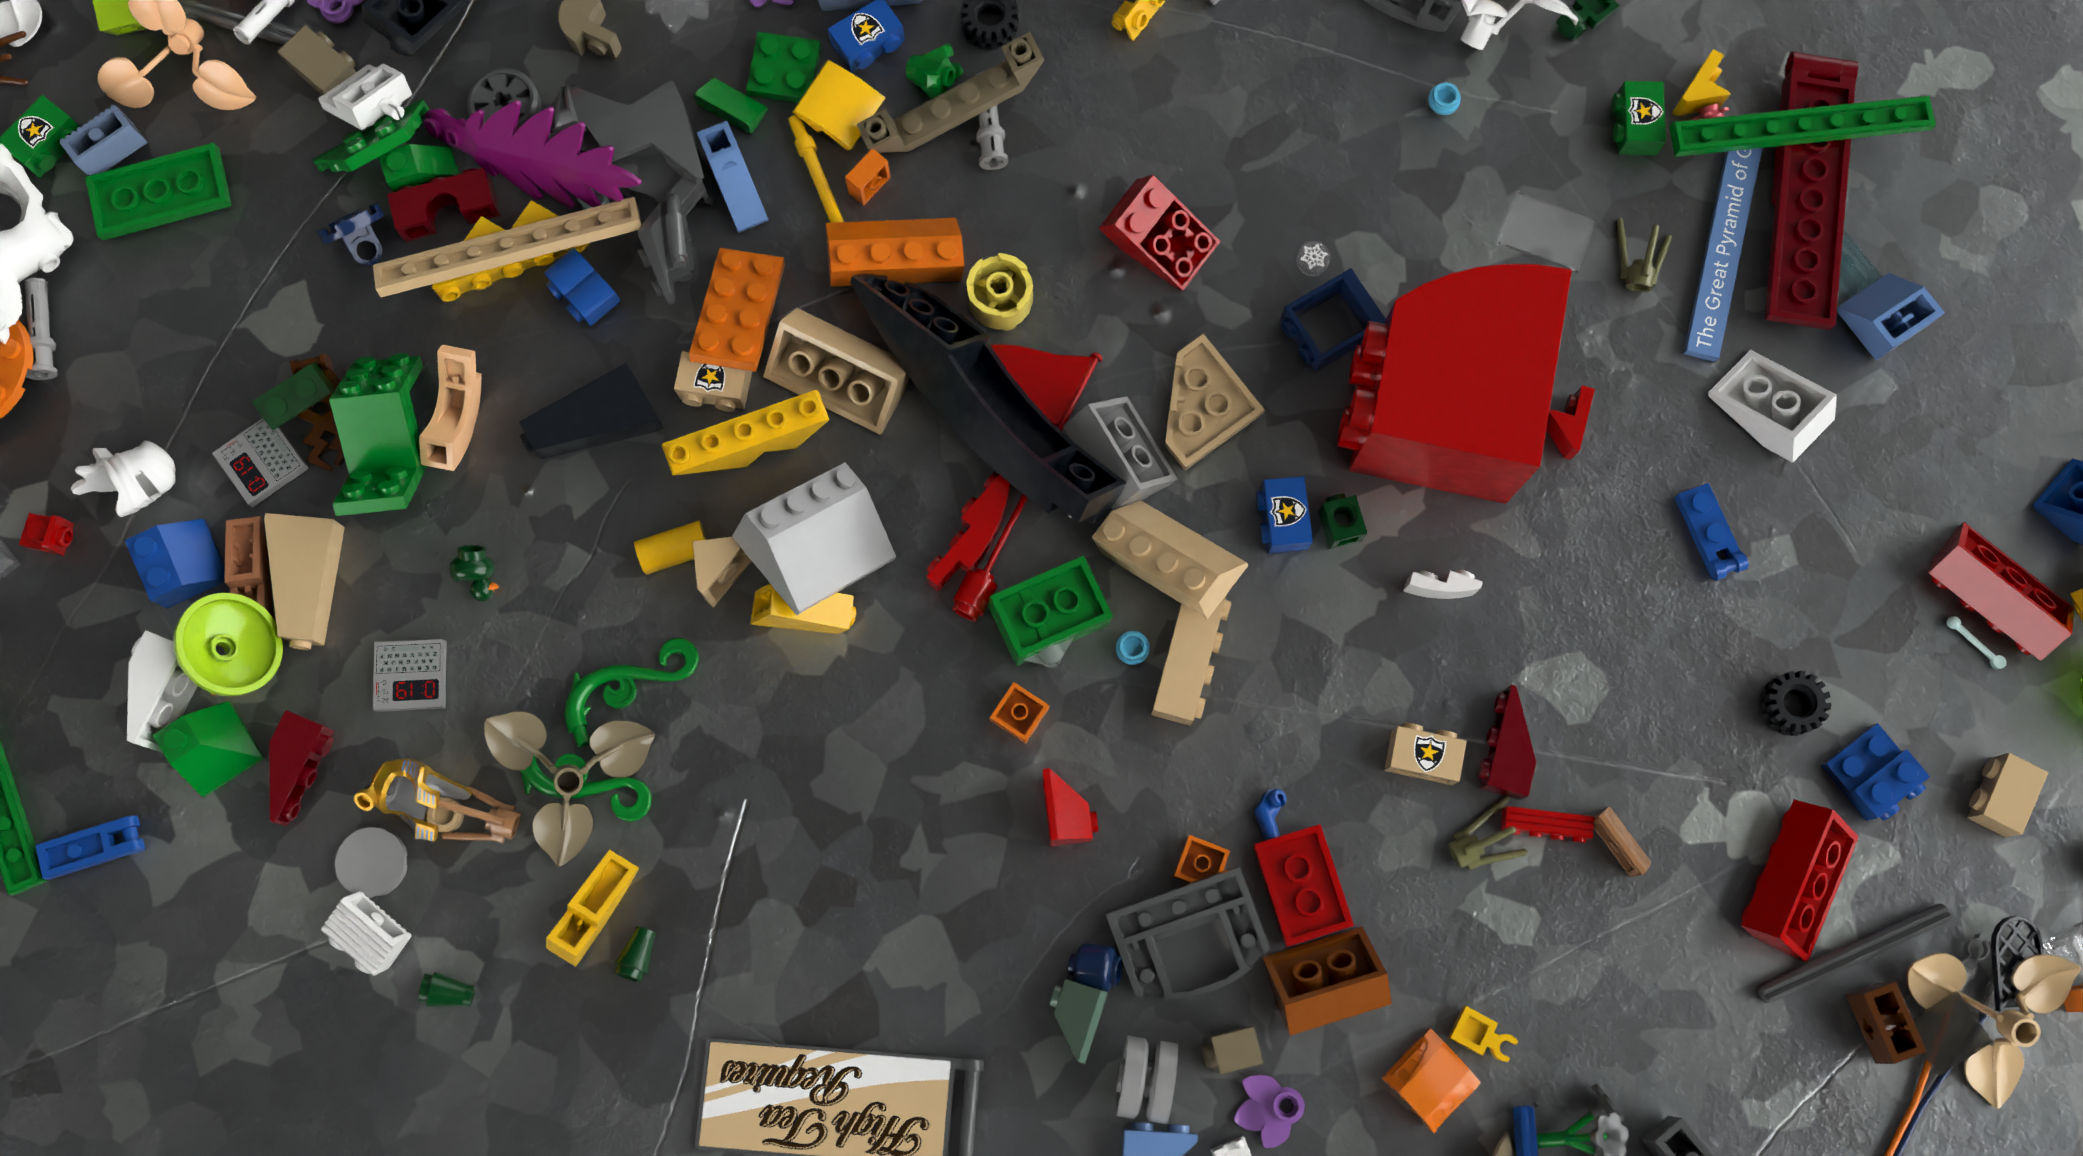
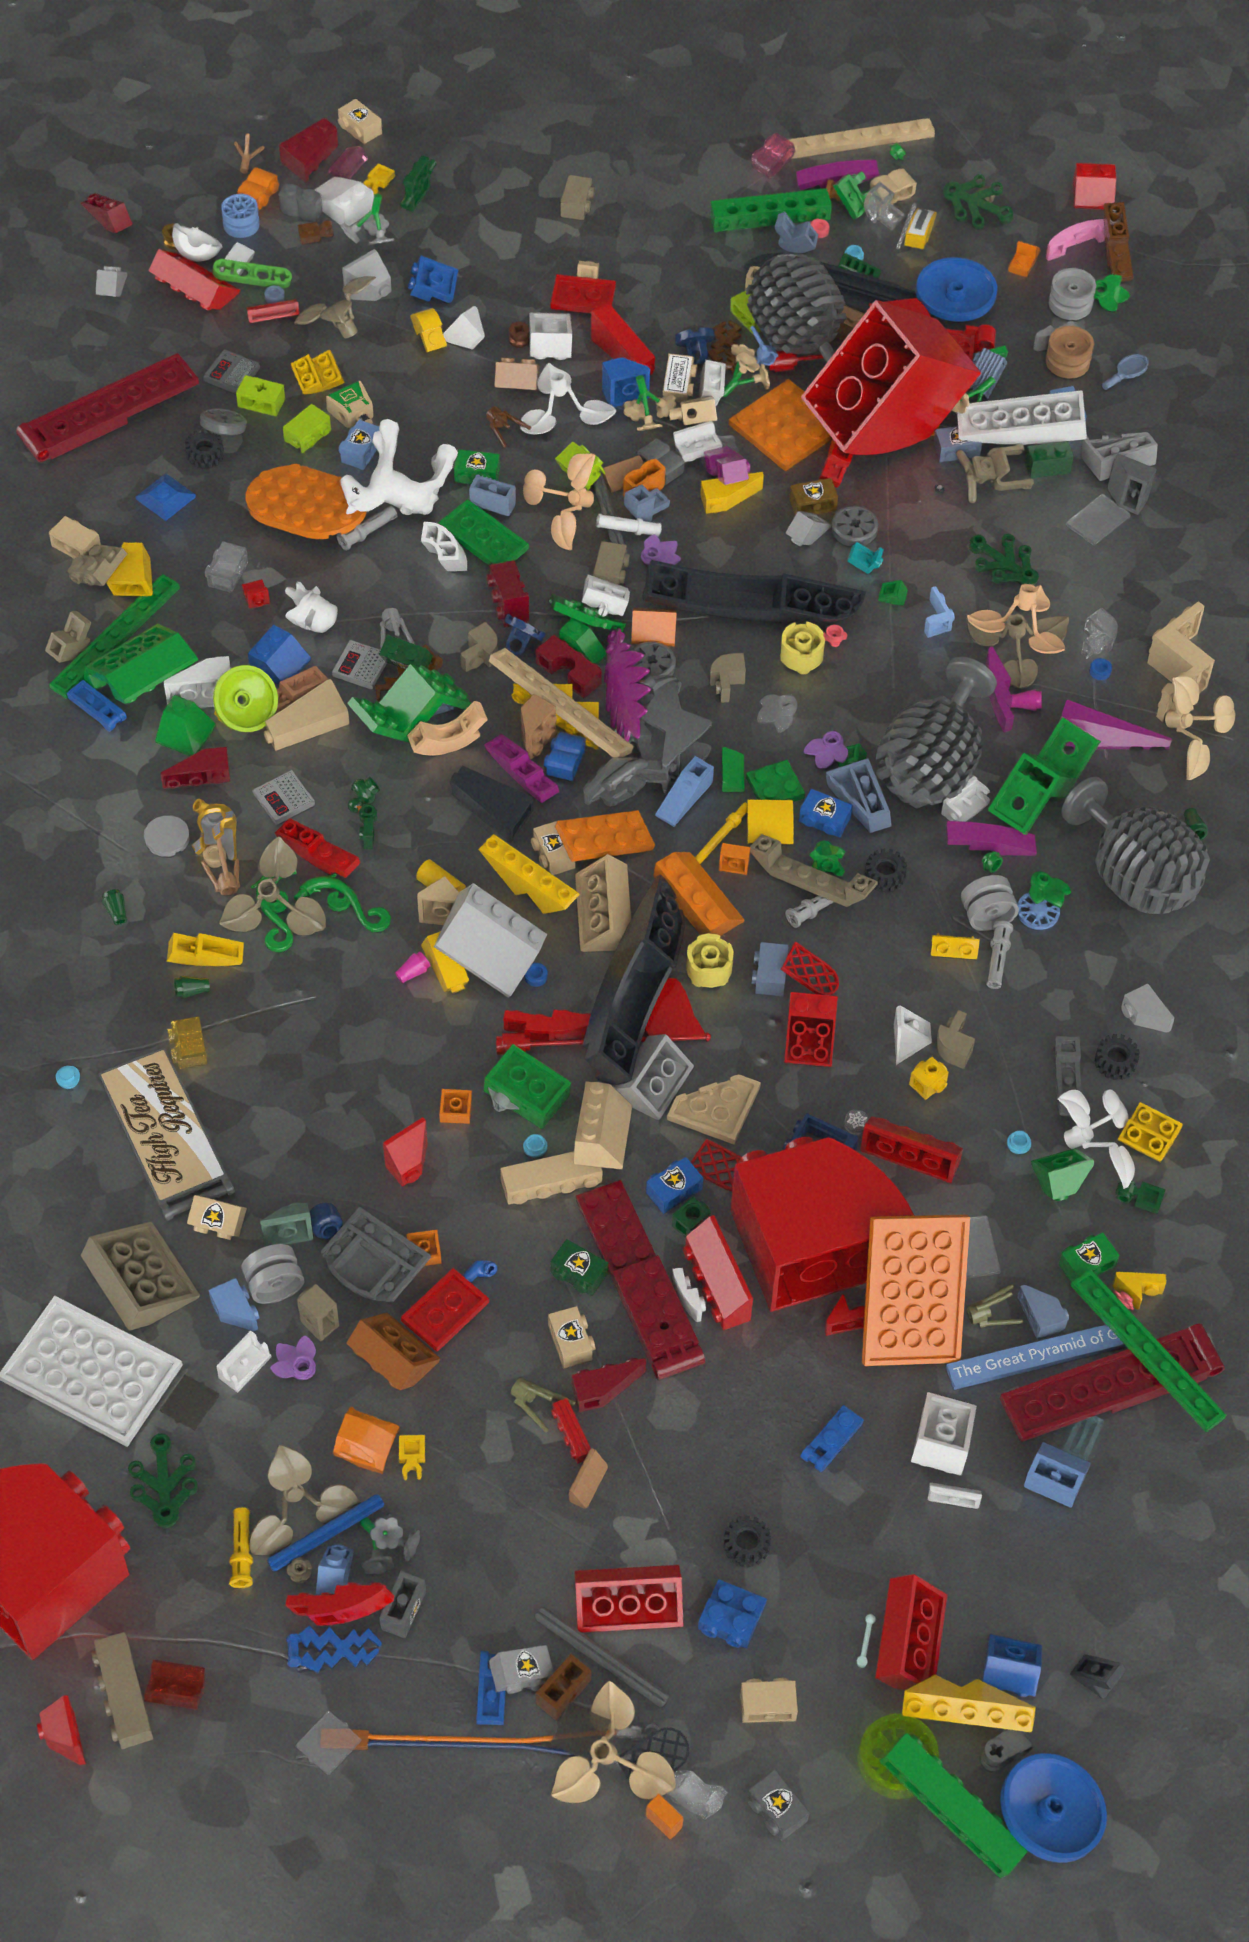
camera: 60 degrees right, 20 degrees down
white brick [321,891,411,976] -> none
none -> green slope [84,624,198,704]
none -> clear yellow brick [167,1016,208,1069]
none -> tan brick [187,1195,247,1240]
none -> red slope [275,818,360,878]
none -> dark green plate [359,804,378,850]
none -> light grey plant [380,608,415,649]
none -> dark pink cone [395,951,431,983]
none -> white brick [421,522,467,571]
none -> dark tan brick [460,622,498,672]
none -> blue plate [477,1651,505,1725]
none -> magenta slope [484,734,559,803]
none -> dark red wedge [486,560,529,628]
none -> light grey brick [489,1645,554,1694]
none -> medium nougat slope [521,694,557,760]
none -> blue tile [524,963,548,987]
none -> dark green brick [550,1239,608,1296]
none -> dark red hinge [576,1180,705,1381]
none -> orange slope [631,608,677,646]
none -> slope [683,1215,753,1330]
none -> red window [691,1138,741,1192]
none -> sand blue brick [752,942,788,996]
none -> red window [780,942,839,996]
none -> red slope [860,1116,963,1183]
none -> orange plate [862,1214,970,1366]
none -> white slope [894,1006,932,1065]
none -> yellow brick [909,1057,949,1100]
none -> white slope [928,1483,982,1509]
none -> dark tan brick [936,1010,975,1069]
none -> sand blue slope [1017,1285,1069,1340]
none -> green slope [1031,1148,1094,1201]

